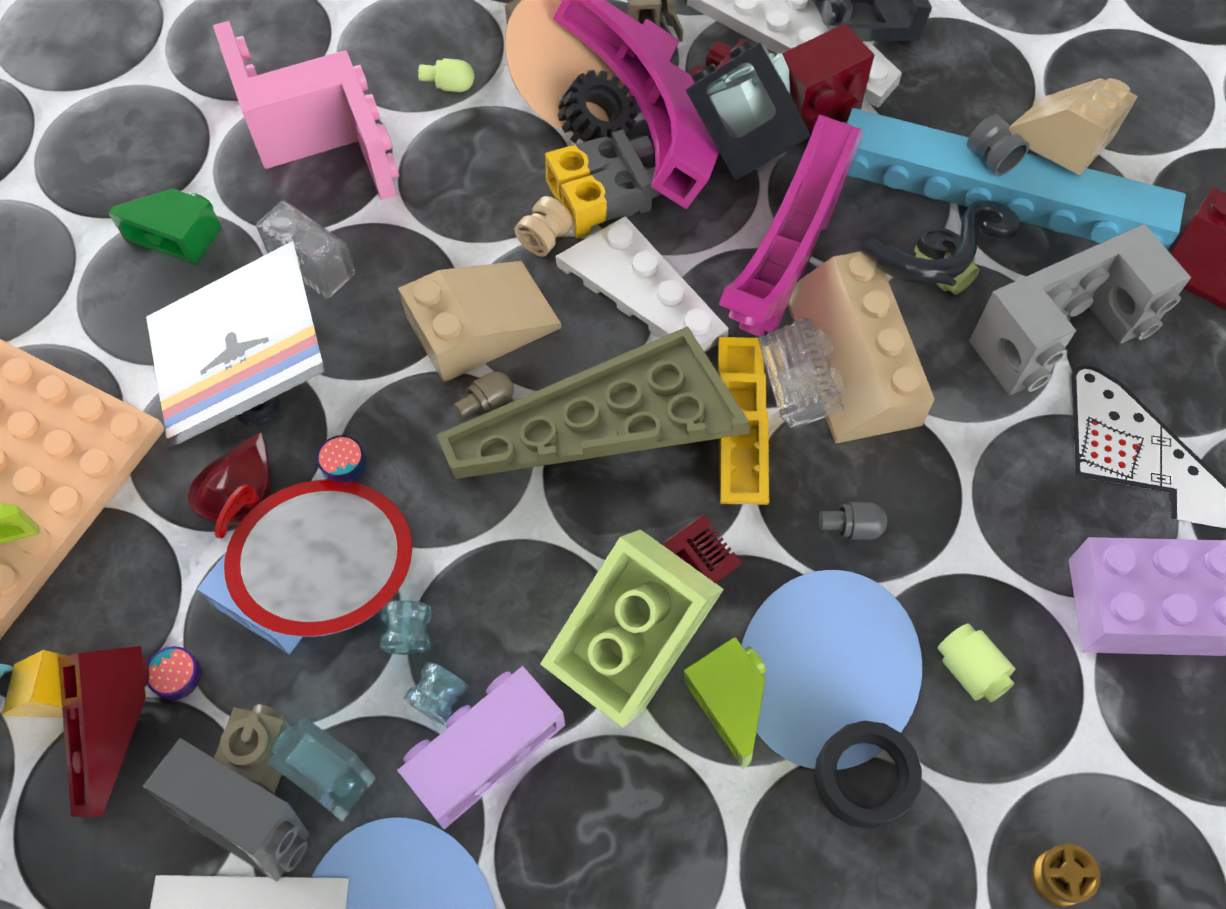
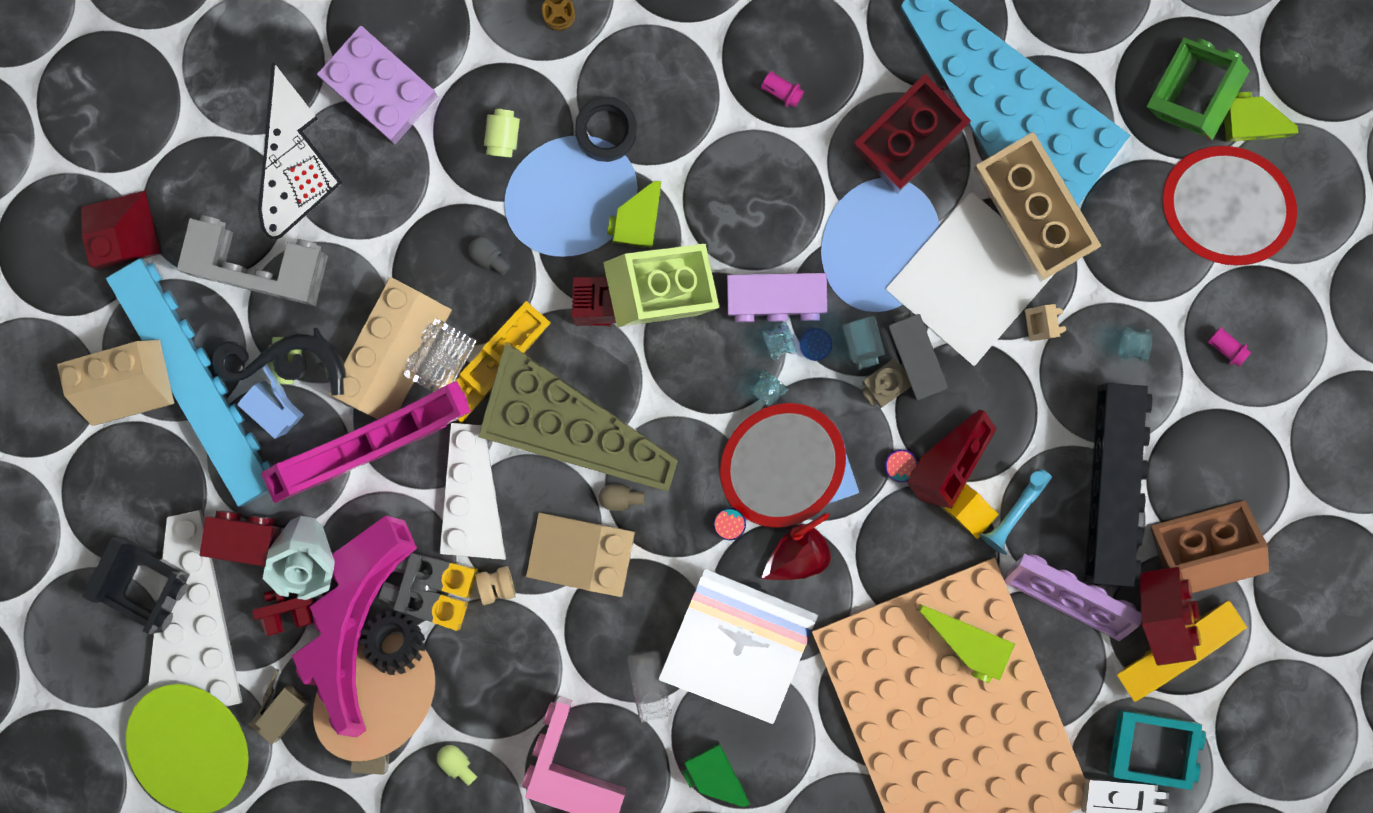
camera: 140 degrees left, 25 degrees up
black window [685,40,813,181] -> none
dark grey wheel [967,114,1029,176] -> none
none -> light blue piece [237,365,304,439]
none -> clear blue tile [799,328,832,361]

